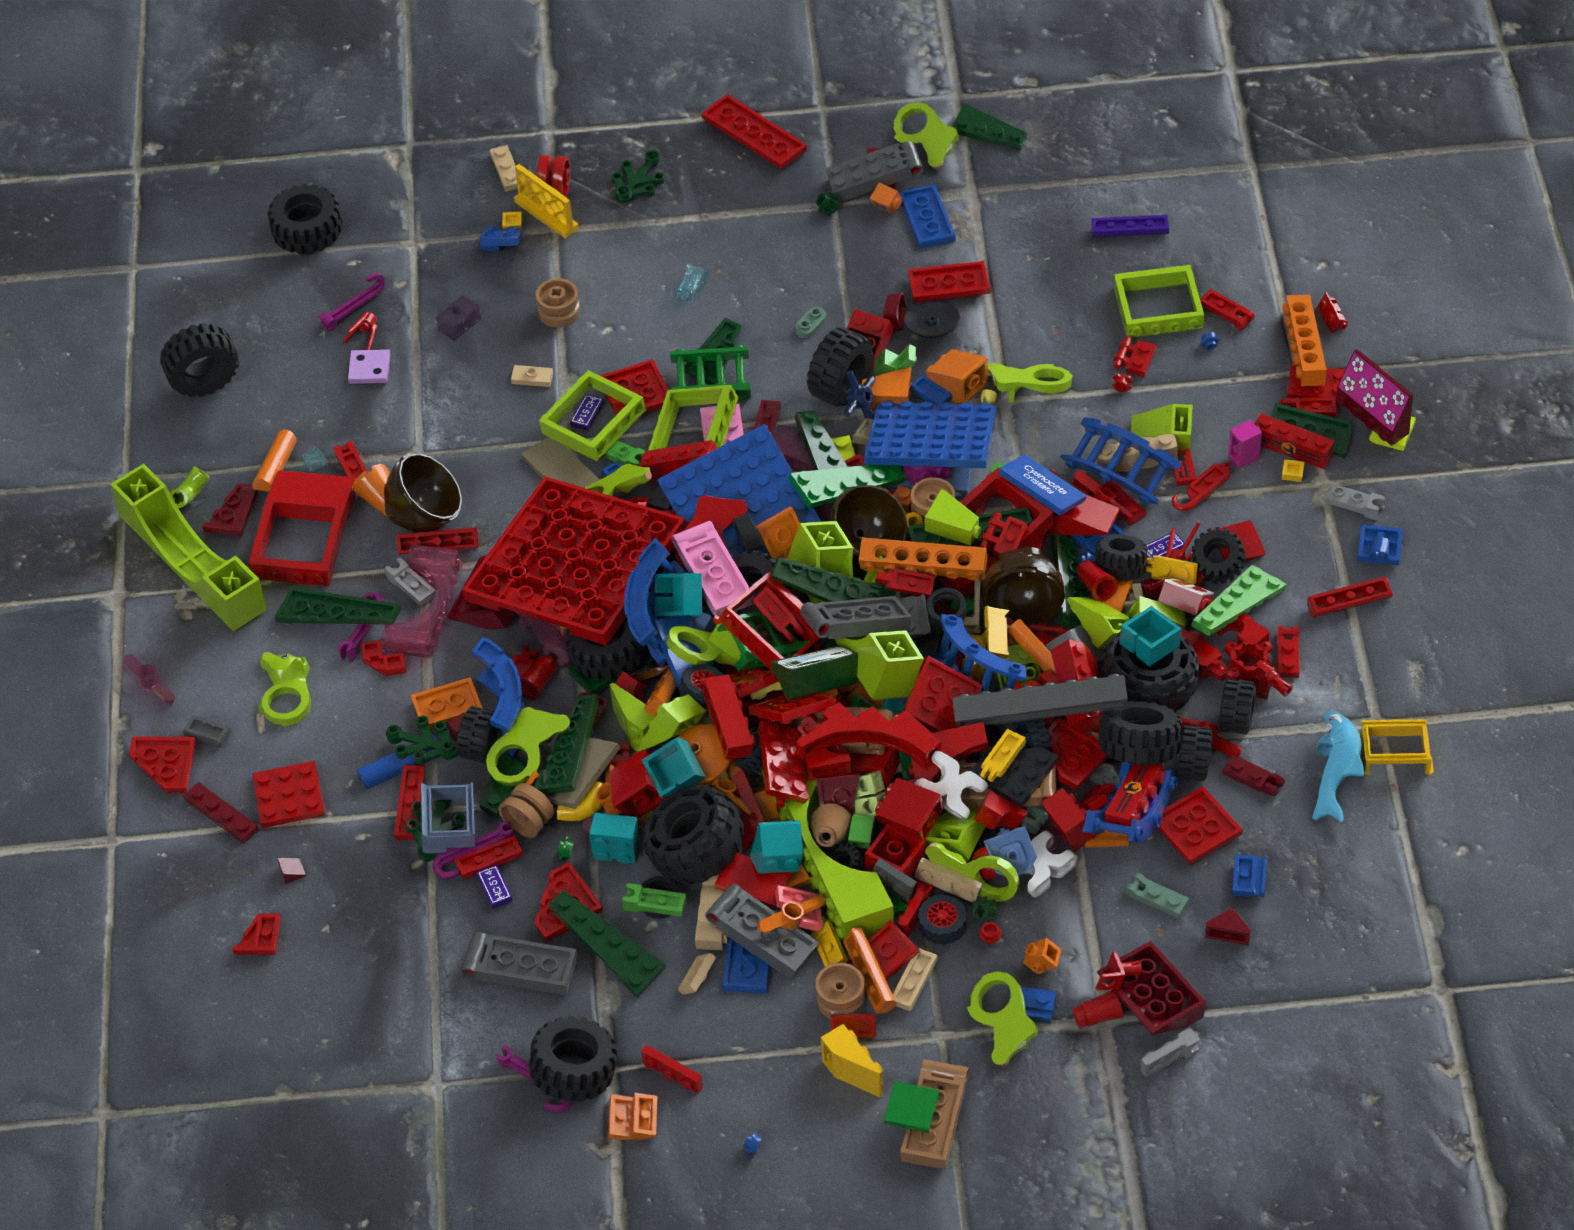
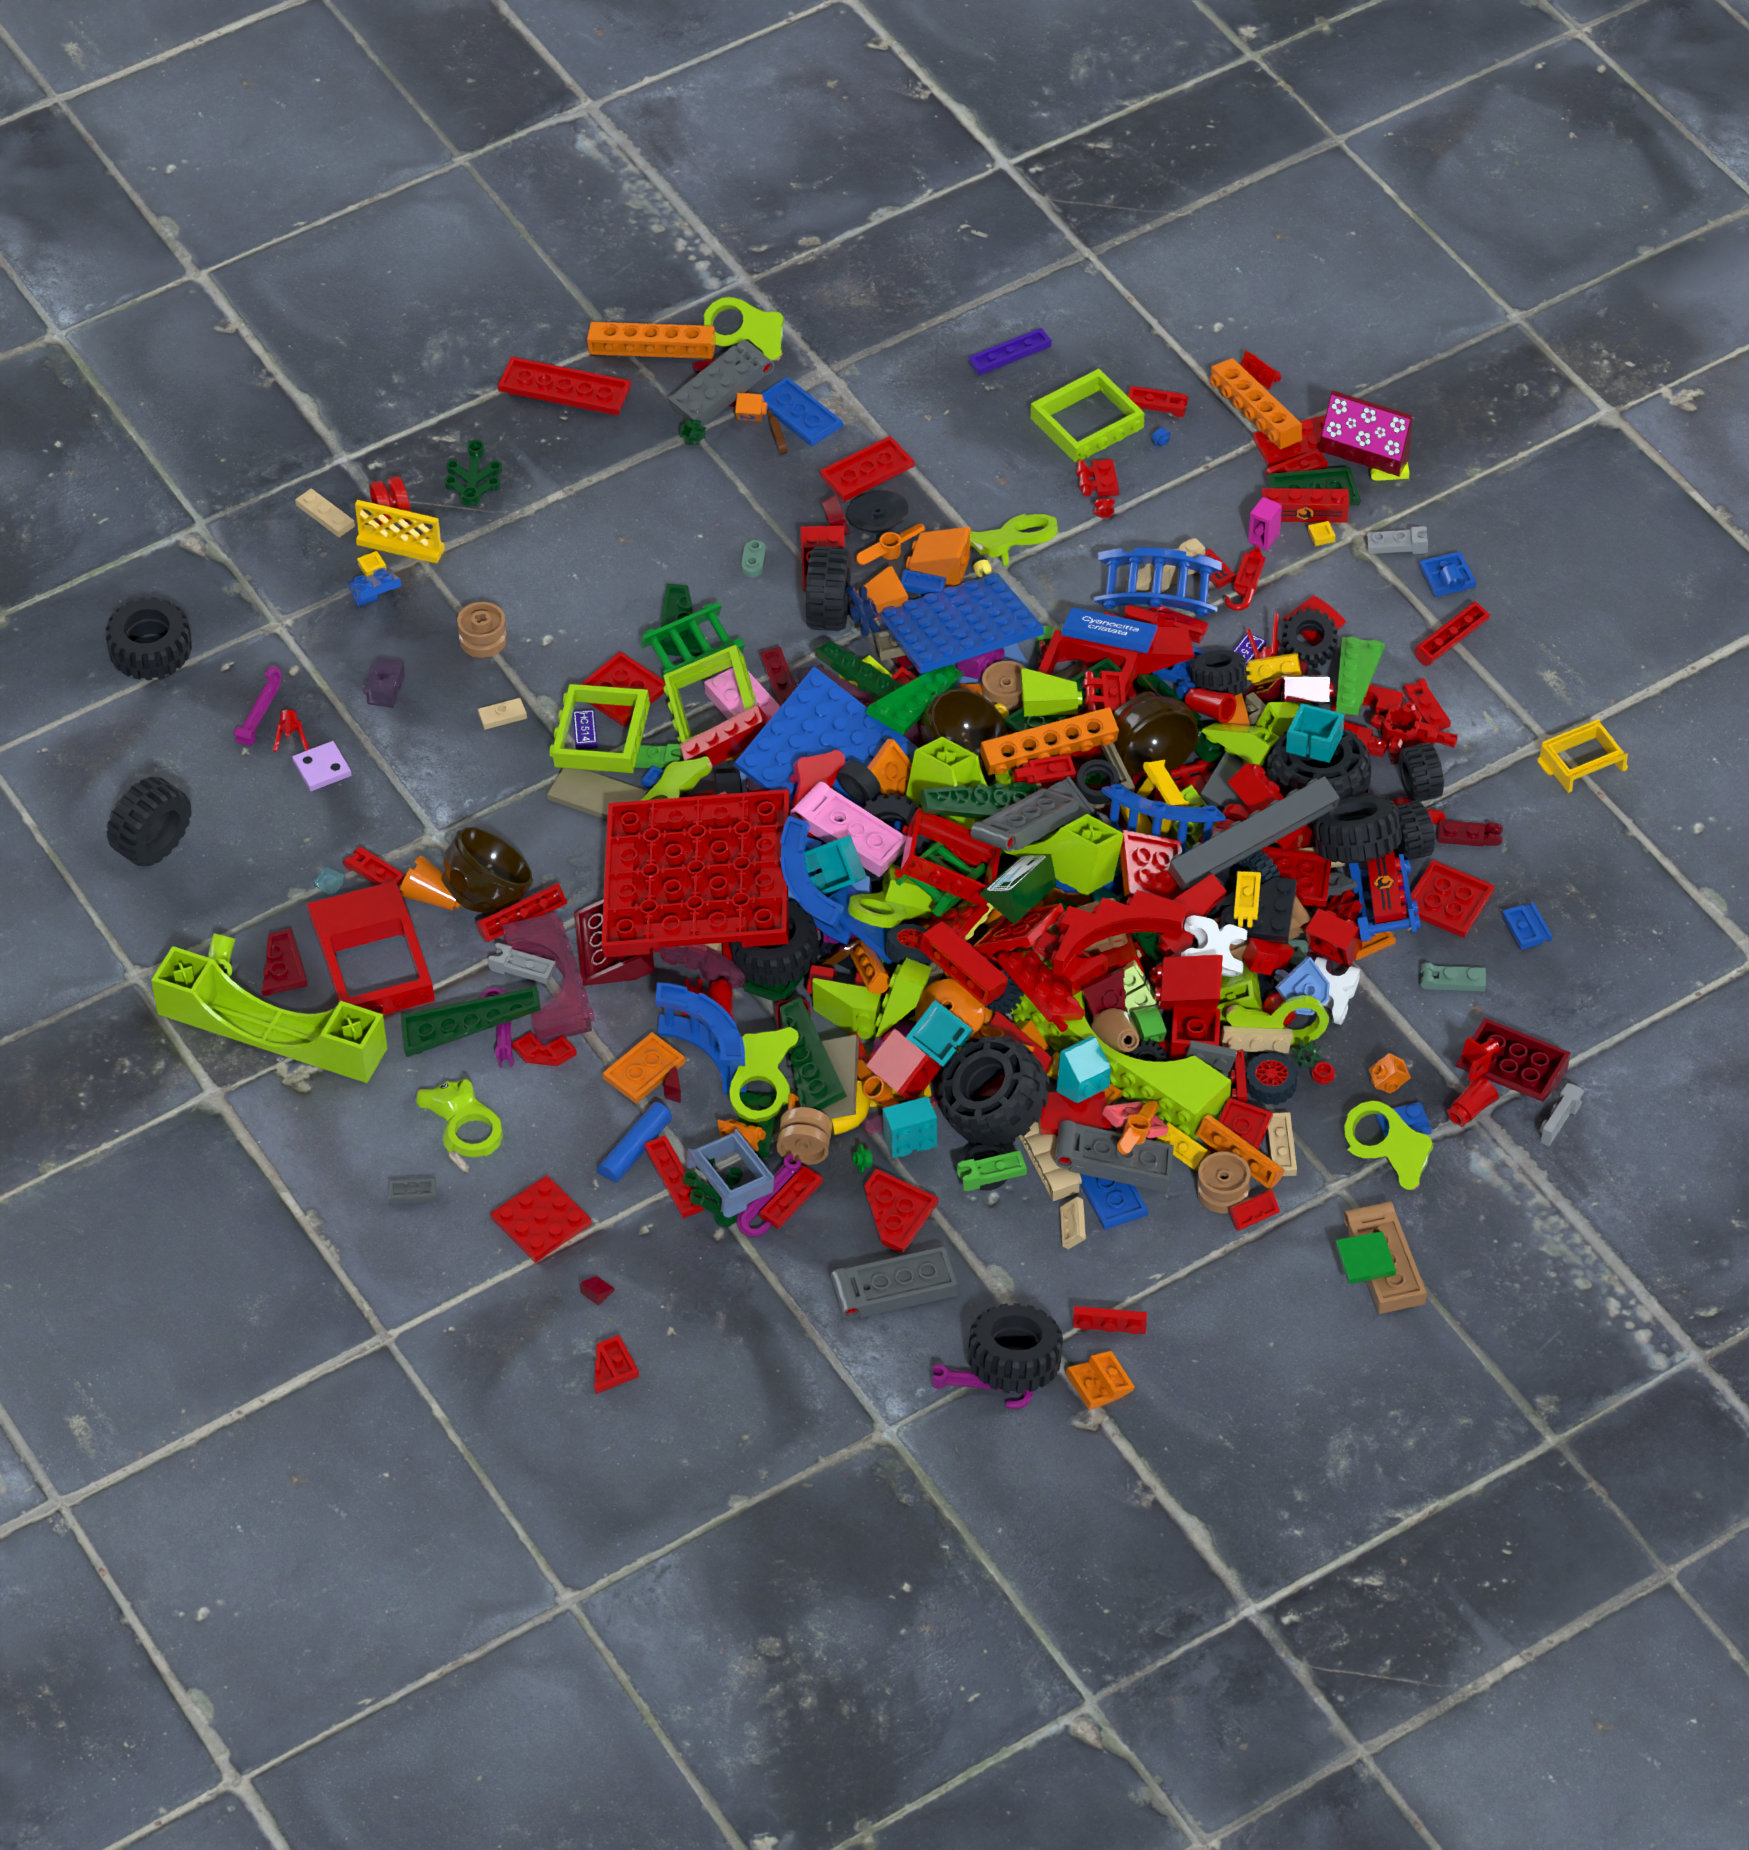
camera: 30 degrees left, 0 degrees up
clear pink piece [123,654,175,704] -> none
red plate [129,736,196,793] -> none
dark red plate [183,782,259,844] -> none
orange brick [252,429,296,492] -> none
dark green plant [386,715,458,764] -> none
black tyre [457,706,501,763] -> none
dark purple tile [477,864,513,909] -> none
dark green wing [549,890,666,998] -> none
clear light blue piece [677,264,708,301] -> none
blue plate [743,1132,762,1155] -> none
red hinge [751,587,805,644] -> none
yellow slope [821,1024,884,1098] -> none
bright green brick [874,344,917,376] -> none
dark green wing [952,103,1027,151] -> none
orange brick [1007,619,1057,677] -> none
lime slope [1131,404,1193,450] -> none
dark red slope [1205,908,1251,946] -> none
medium azure piece [1312,710,1364,822] -> none
none -> orange brick [587,322,716,359]
none -> orange hinge [717,1119,766,1151]
none -> reddish brown piece [768,410,787,455]
none -> orange piece [856,524,925,566]

